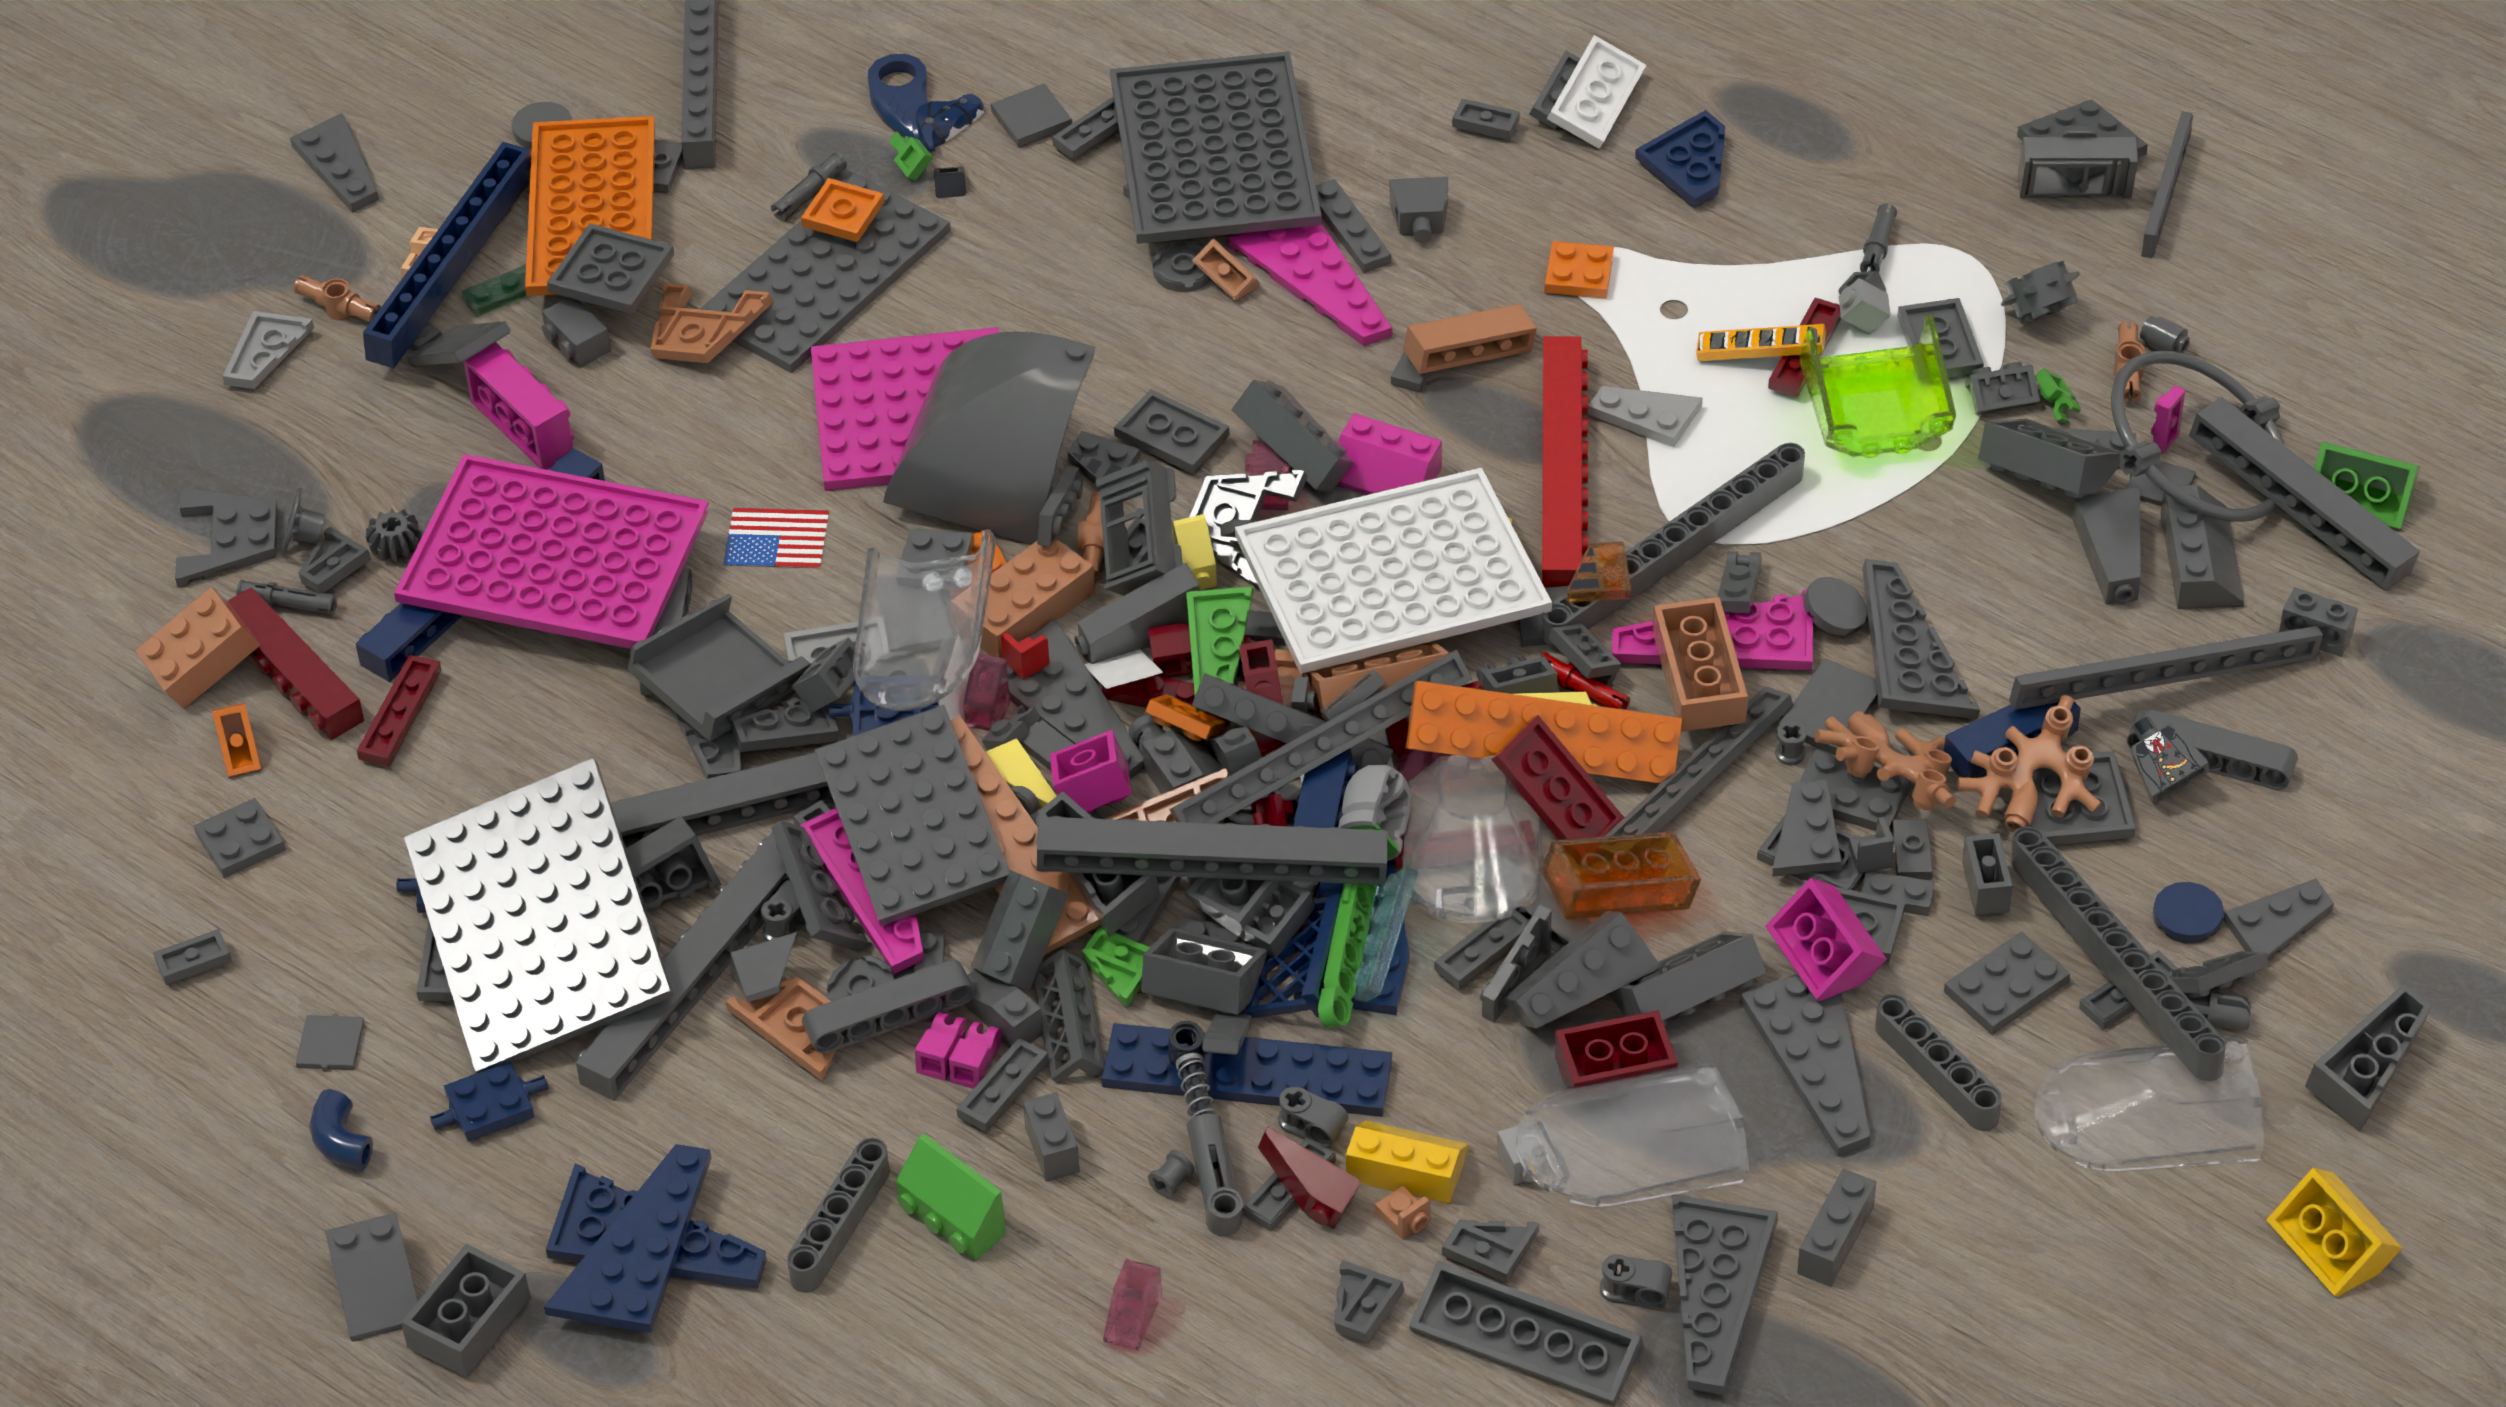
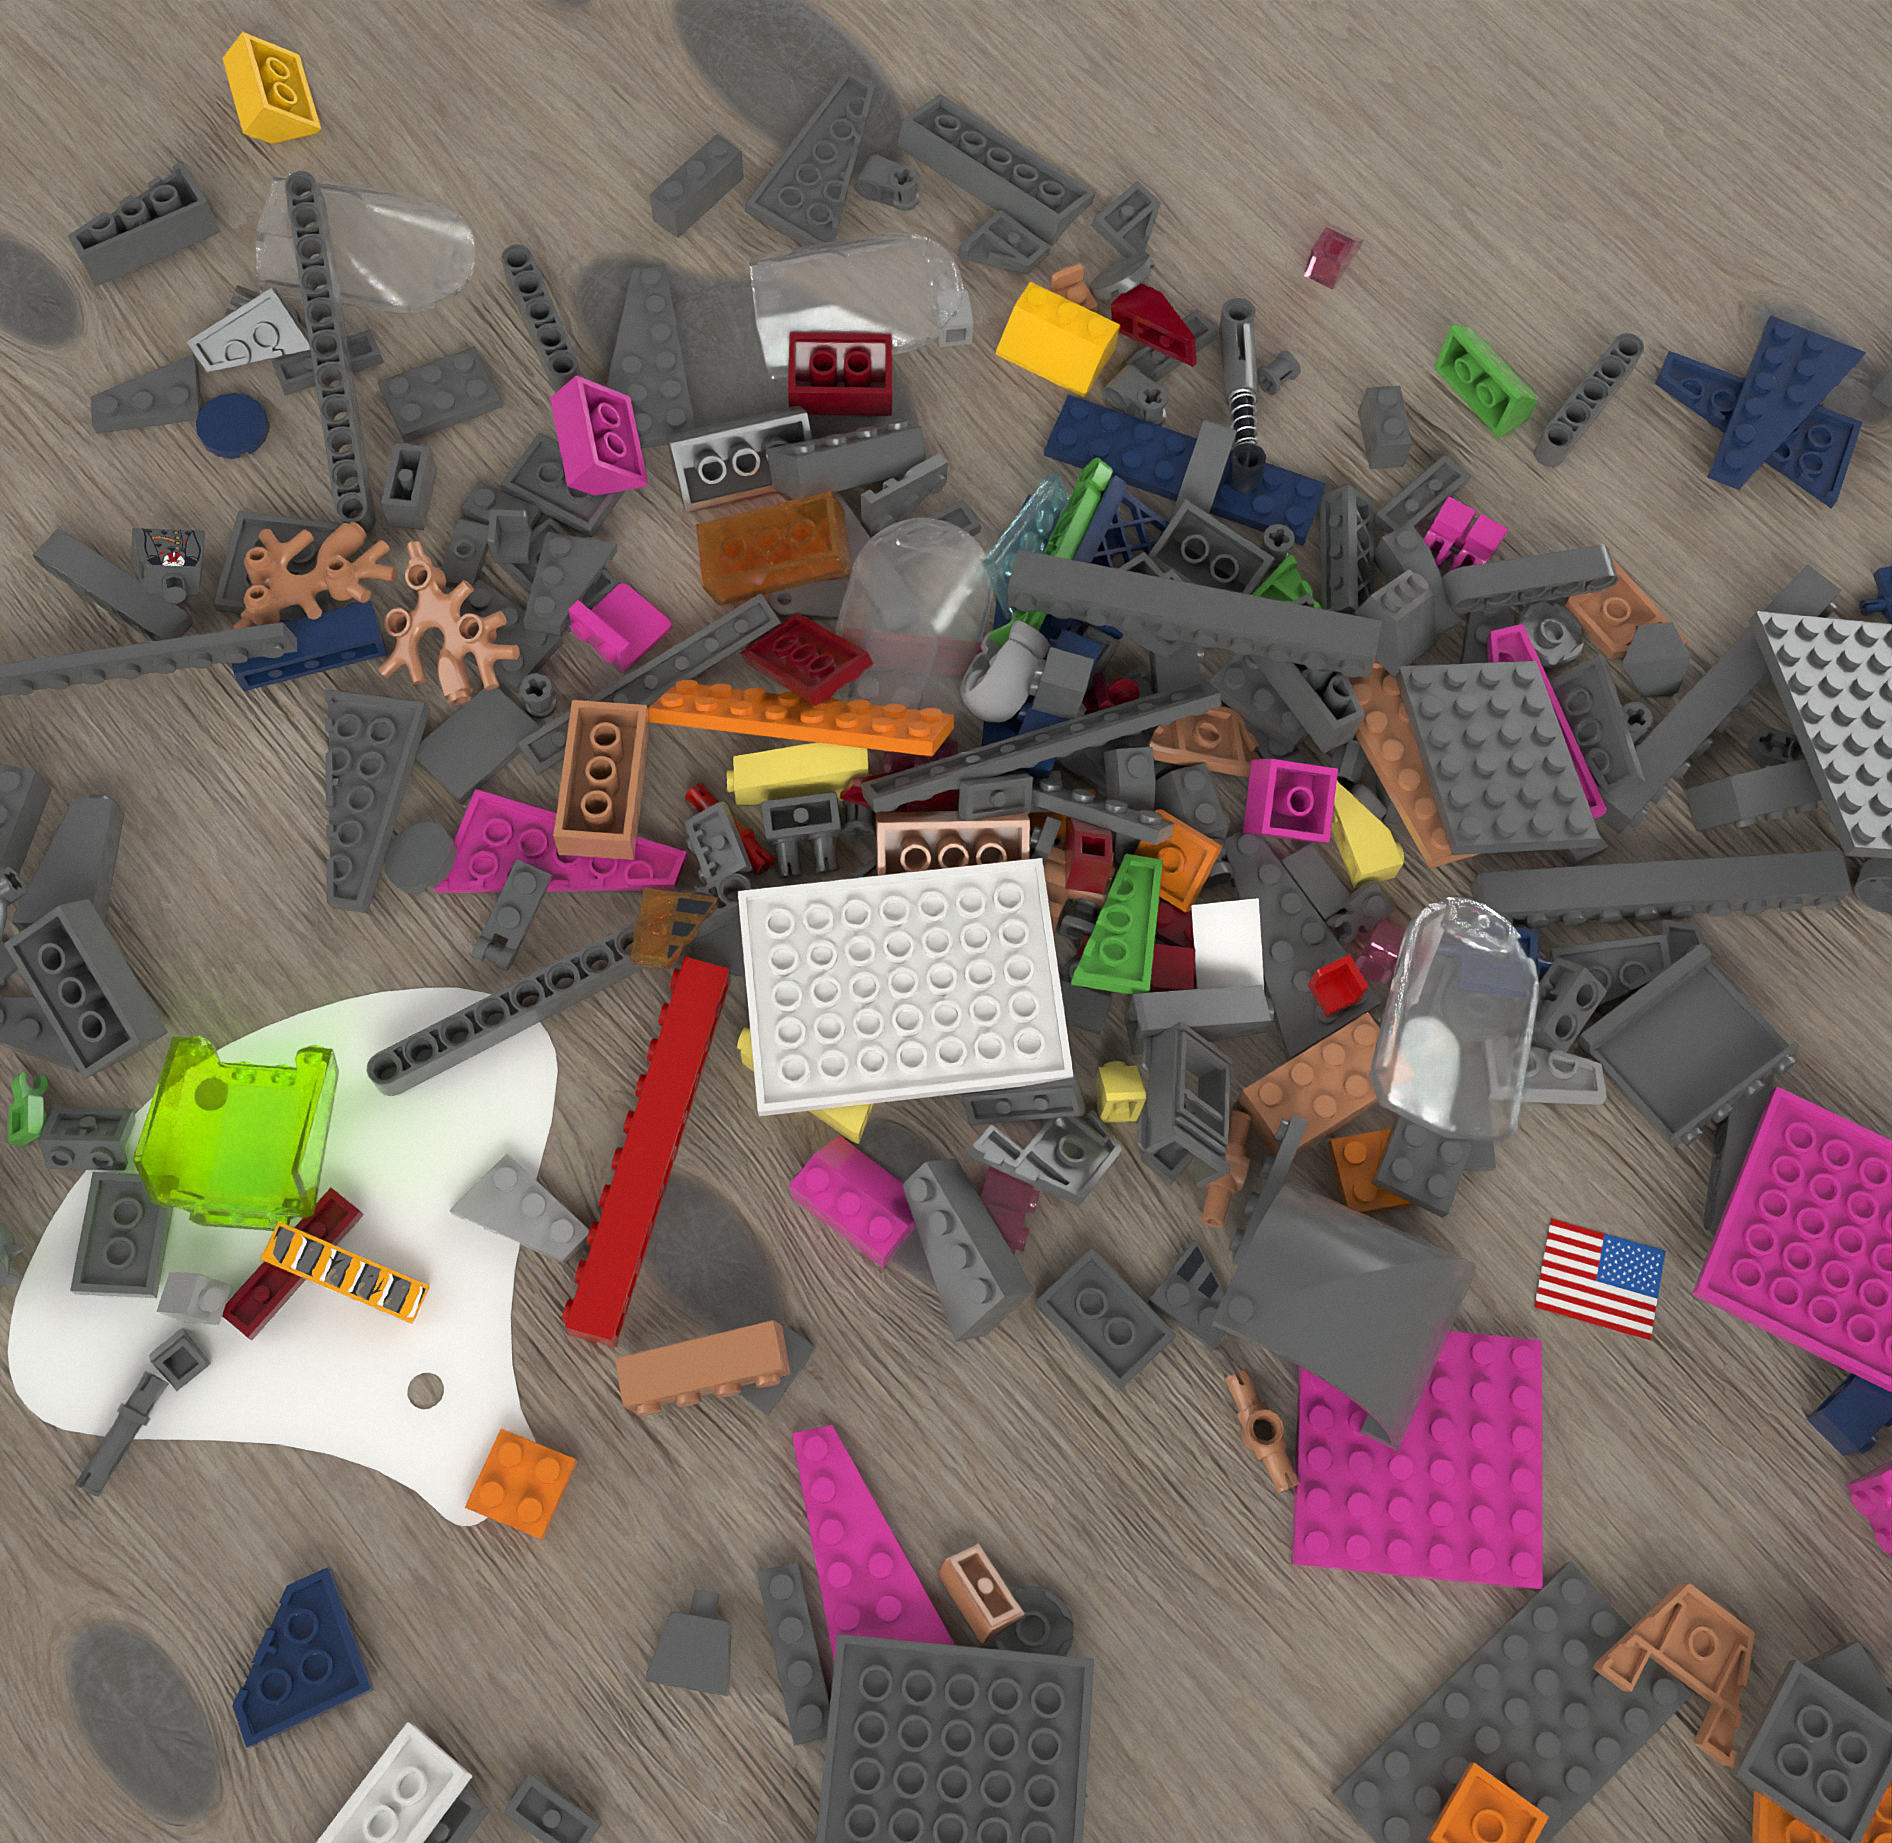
camera: 175 degrees left, 20 degrees up
none -> dark pink bracket [568,583,672,674]
none -> dark grey brick [1028,647,1094,720]
none -> dark grey tile [1090,252,1155,300]
none -> dark grey bush [1260,524,1295,570]

